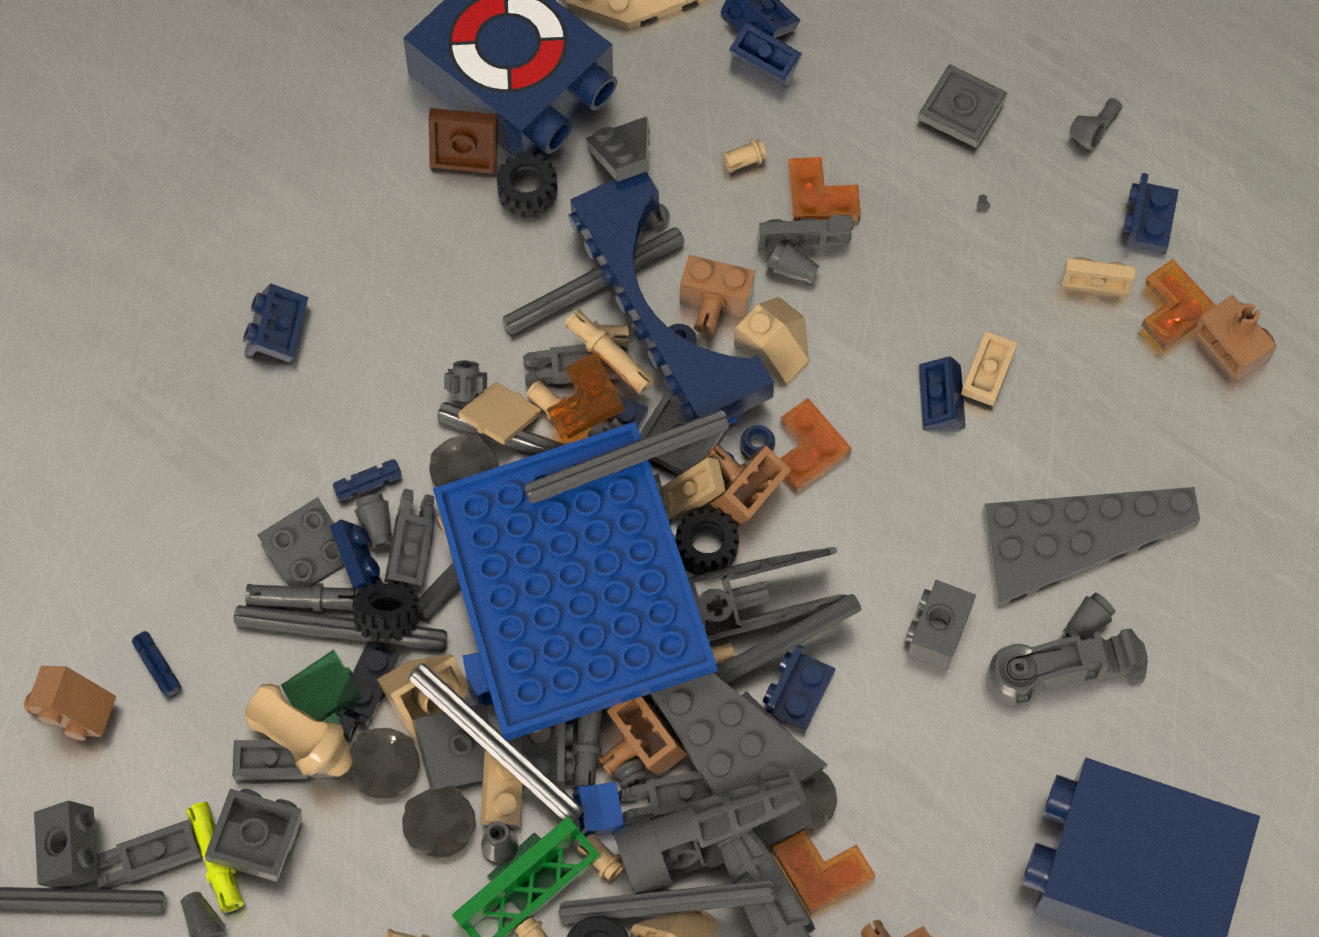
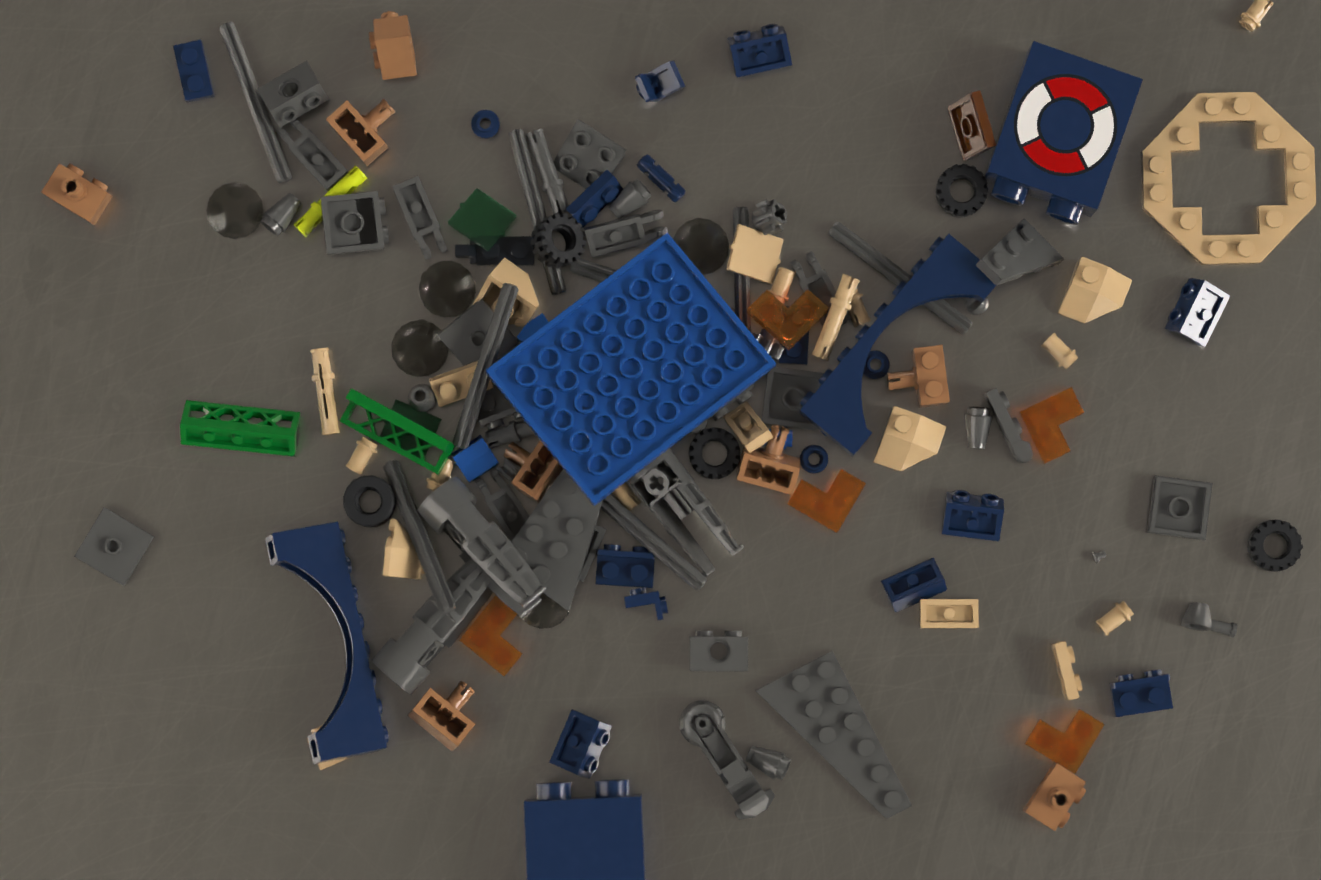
camera: 75 degrees right, 20 degrees up
dark blue axle [132,631,181,697] -> none
tan hair [245,684,353,777] -> none
dark grey axle [524,410,729,503] -> none
dark blue slope [729,22,802,87] -> none
none -> medium nougat brick [326,99,396,166]
none -> dark blue plate [471,110,500,139]
none -> dark blue bracket [549,709,612,779]
none -> dark blue bracket [624,587,668,621]
none -> dark blue bracket [635,61,686,102]
none -> dark blue bracket [942,490,1004,541]
none -> tan slope [1058,257,1132,324]
none -> tan pin [1095,601,1134,636]
none -> black tyre [1248,520,1303,572]

